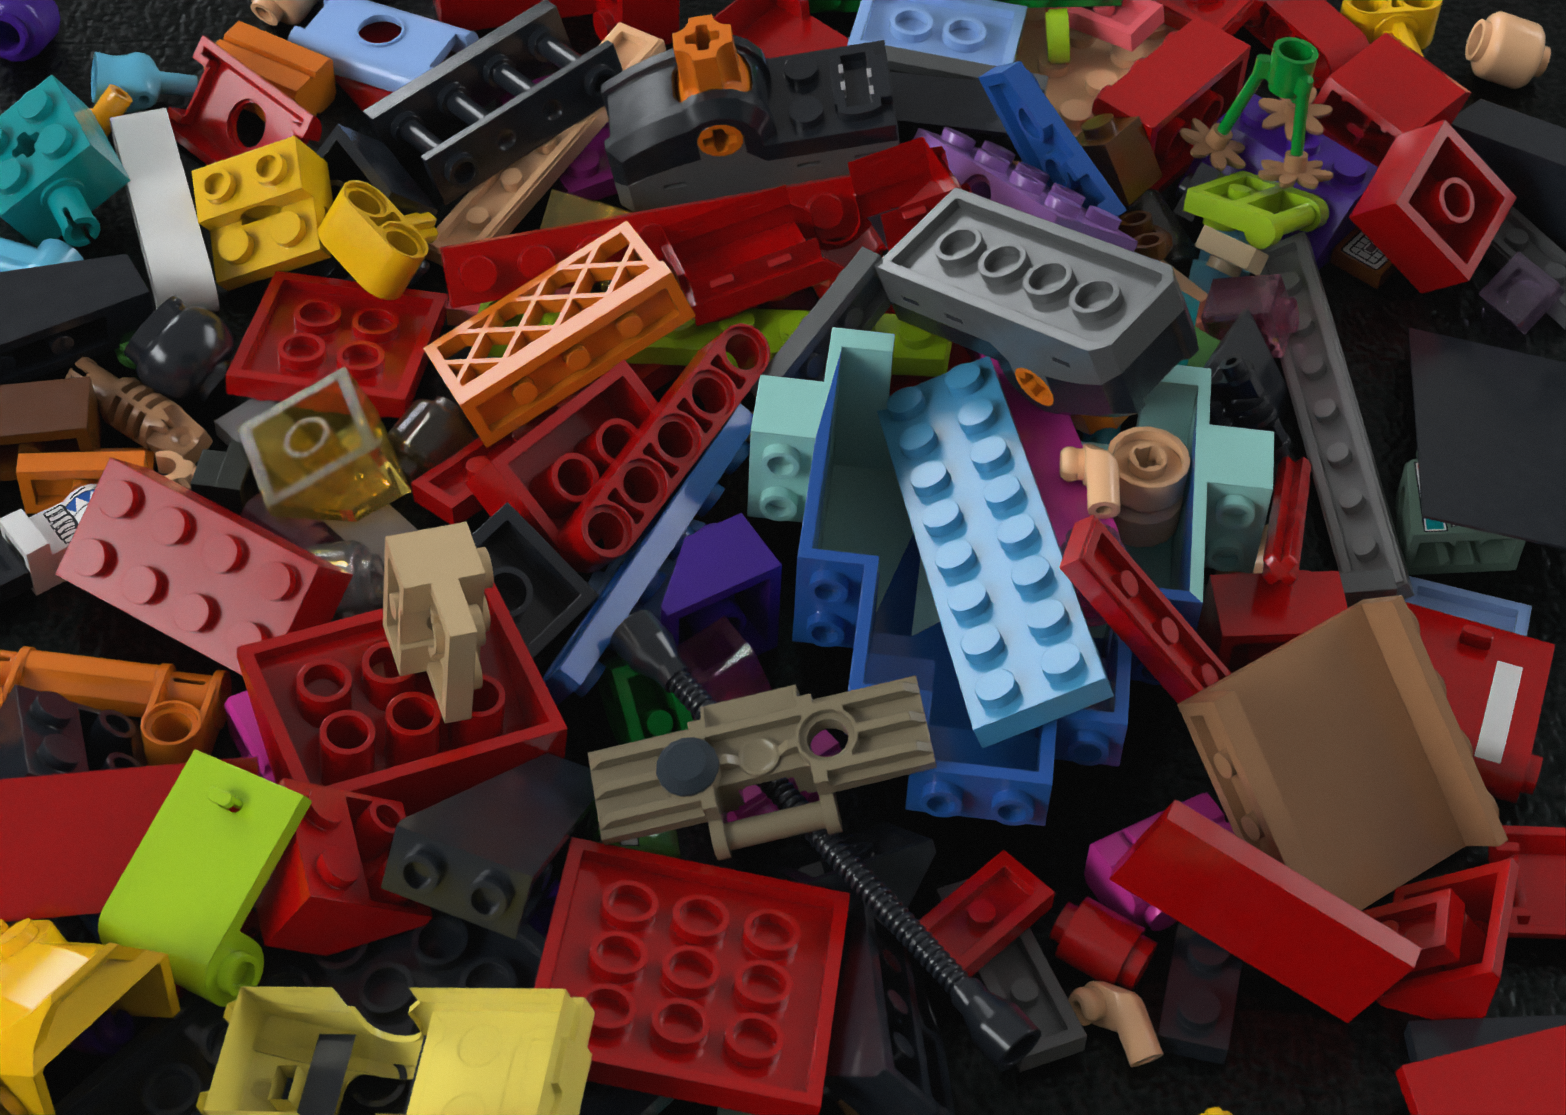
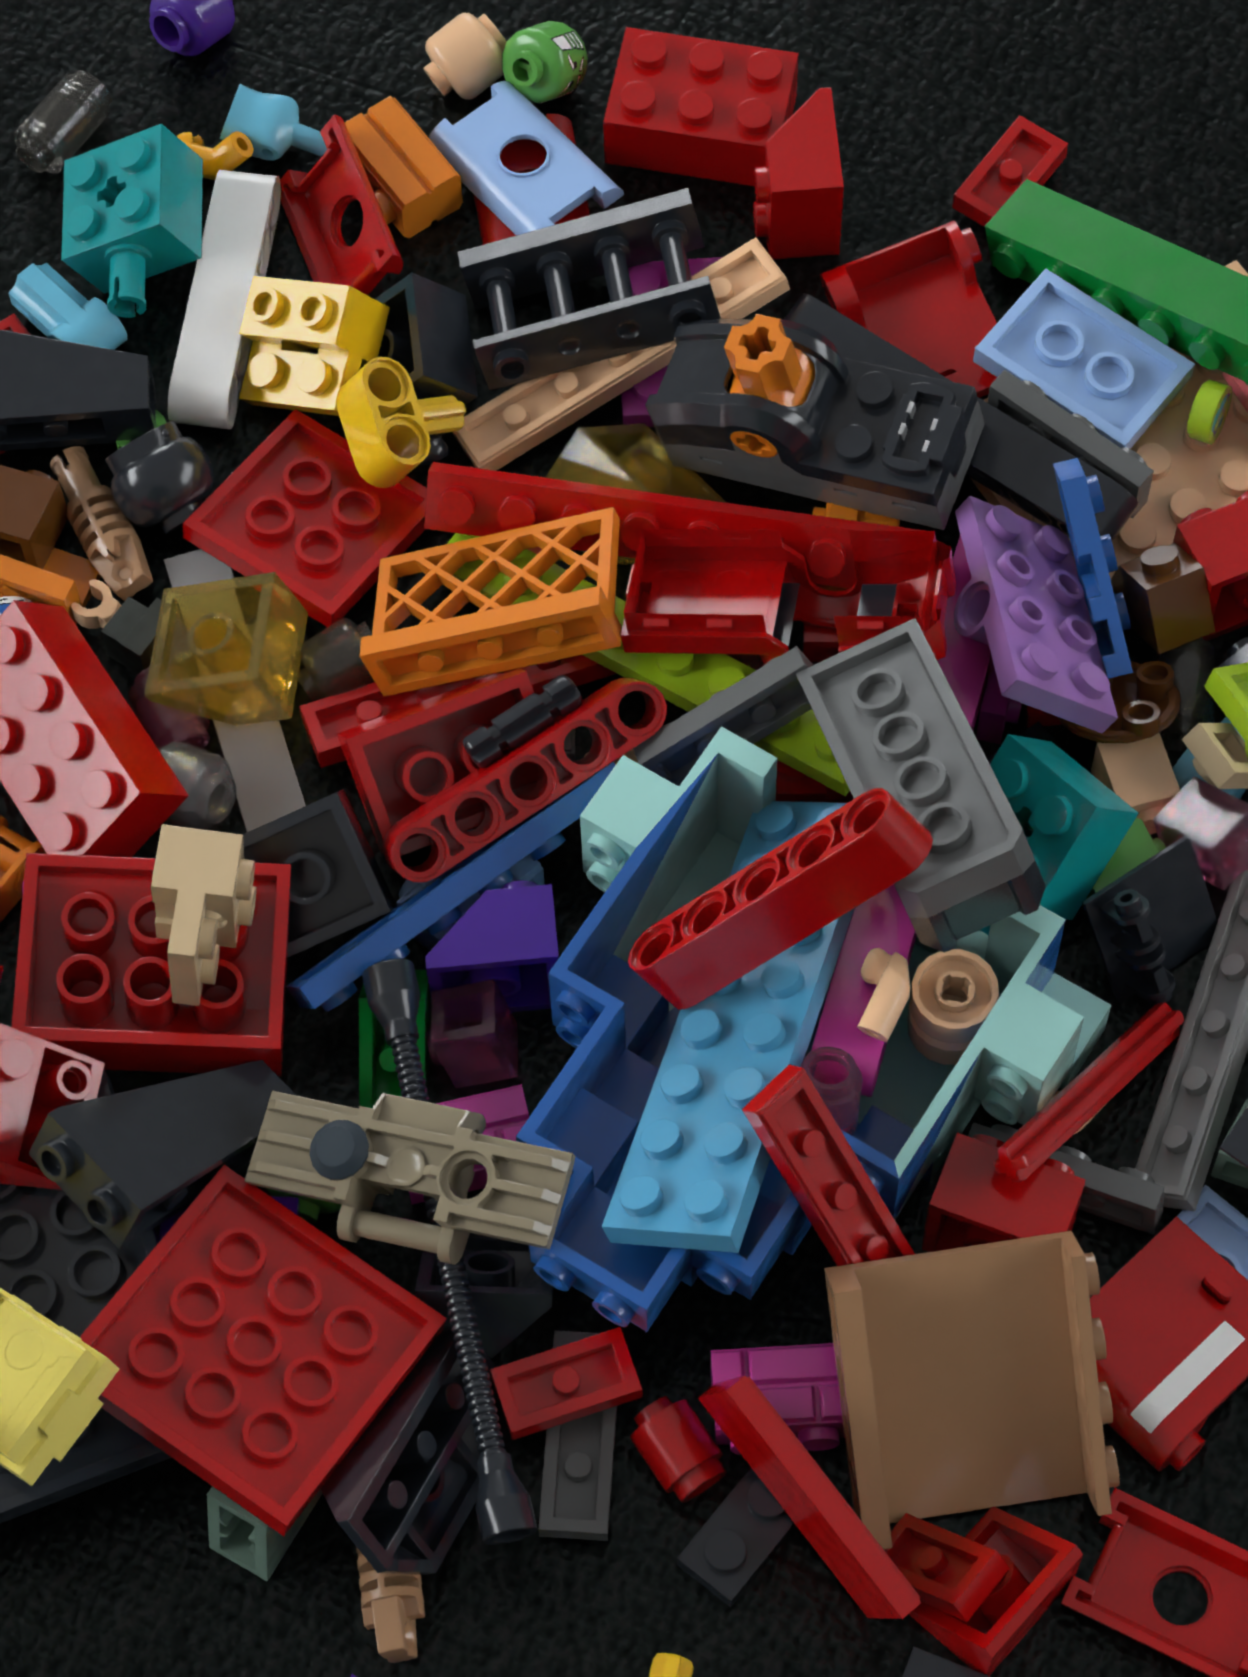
camera: 30 degrees right, 15 degrees up
light nougat arm [1068,981,1163,1067] -> none
none -> black axle [463,675,583,768]
none -> red beam [628,788,933,1010]

